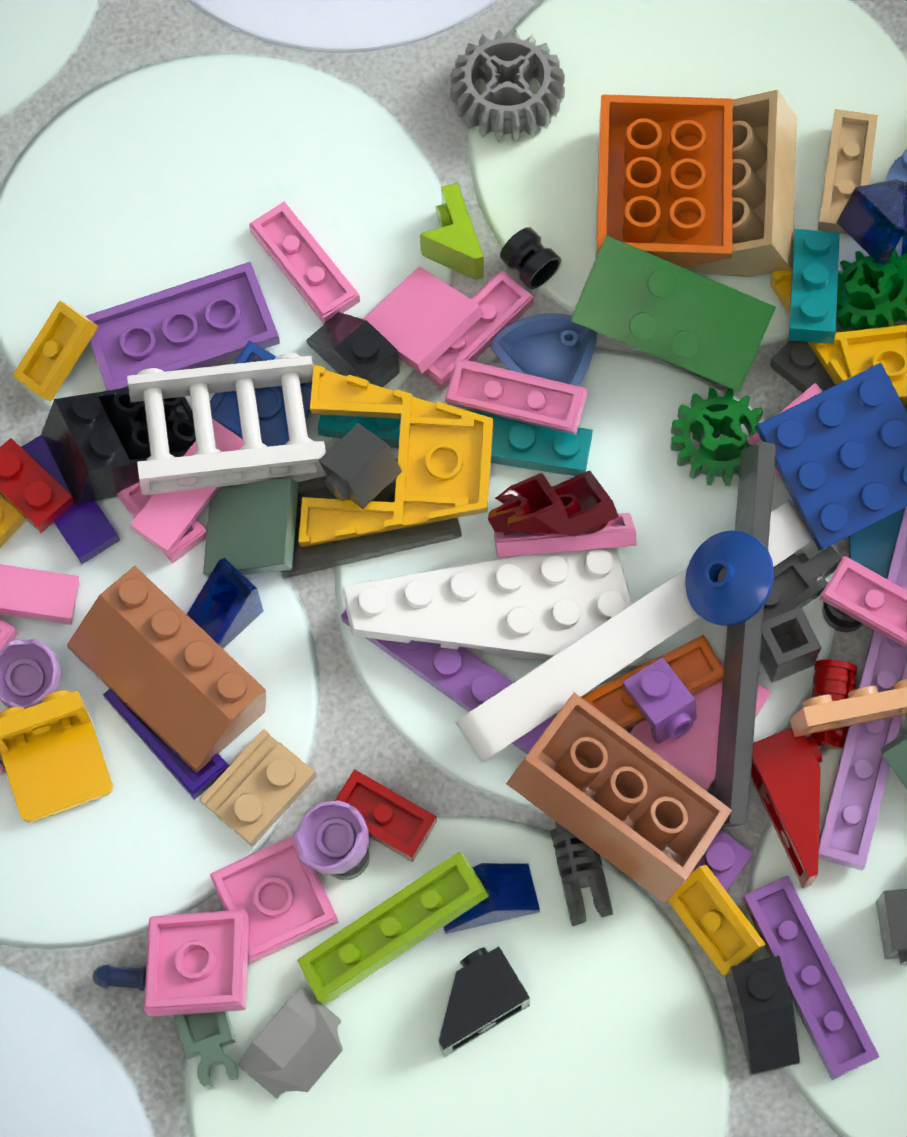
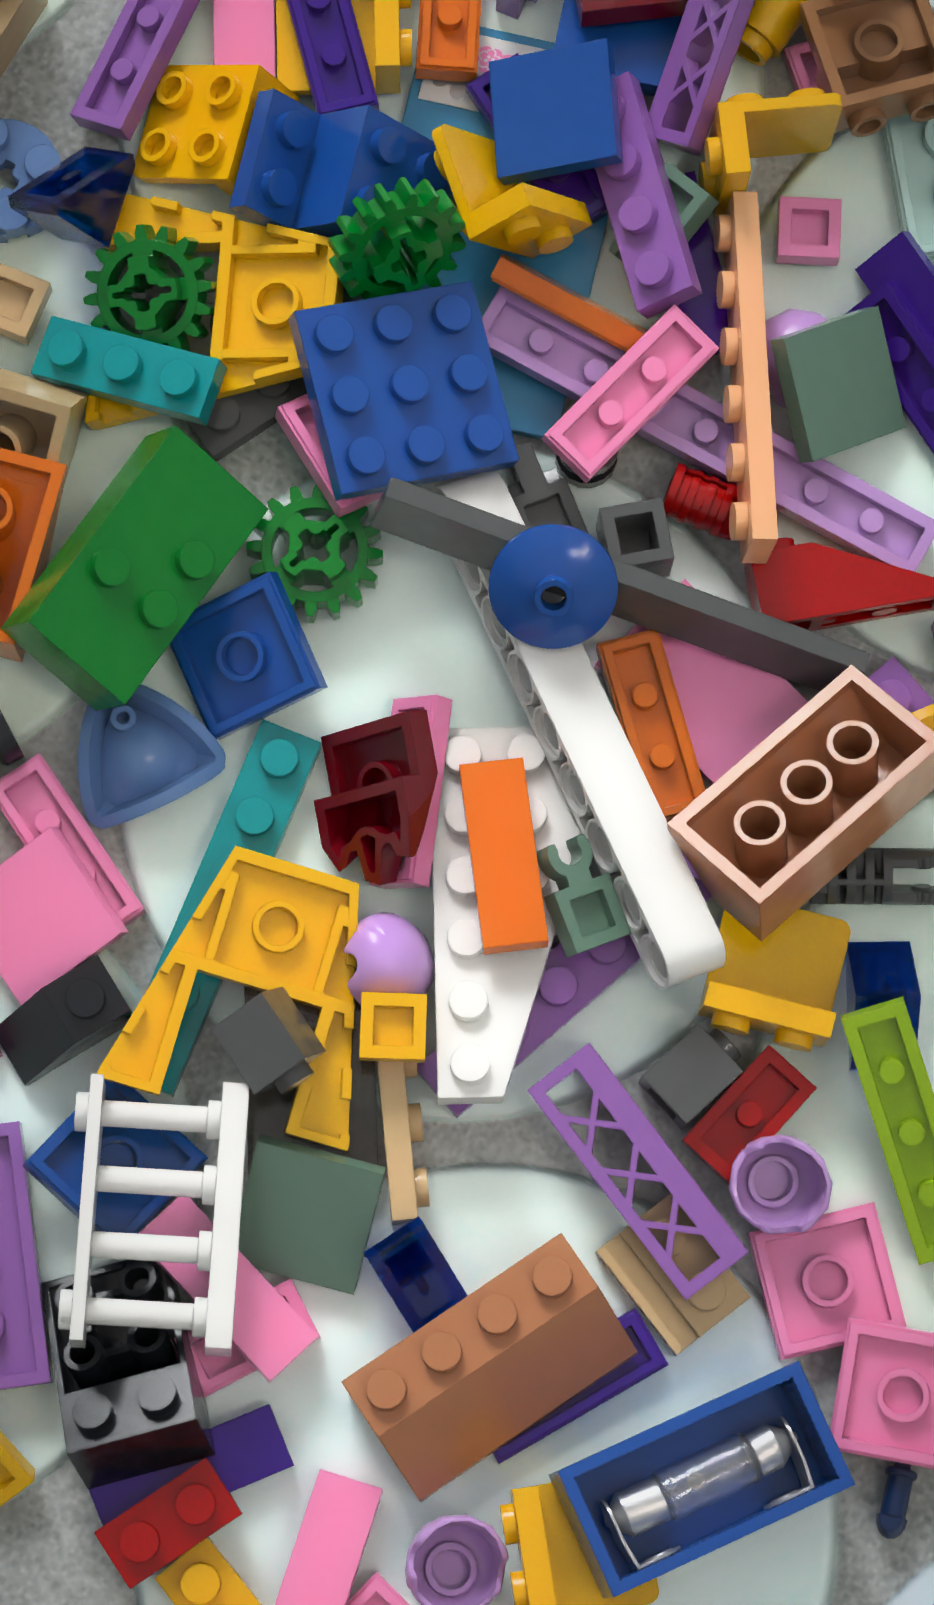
camera: 85 degrees left, 10 degrees up
bright pink tile [444,358,588,435] -> none
medium lavender bracket [623,657,697,743] -> none
clear blue slope [836,179,906,265] -> none
none -> blue tile [170,571,328,740]
none -> lavender hair [344,912,435,1005]
none -> yellow plate [359,992,427,1063]
none -> tan plate [377,1061,430,1225]
none -> orange tile [459,757,549,955]
none -> medium lavender fence [527,1043,749,1300]
none -> sand green plate [537,834,632,958]
none -> blue piece [548,1361,855,1598]
none -> dark grey brick [638,1024,743,1130]
none -> yellow bracket [697,909,851,1052]

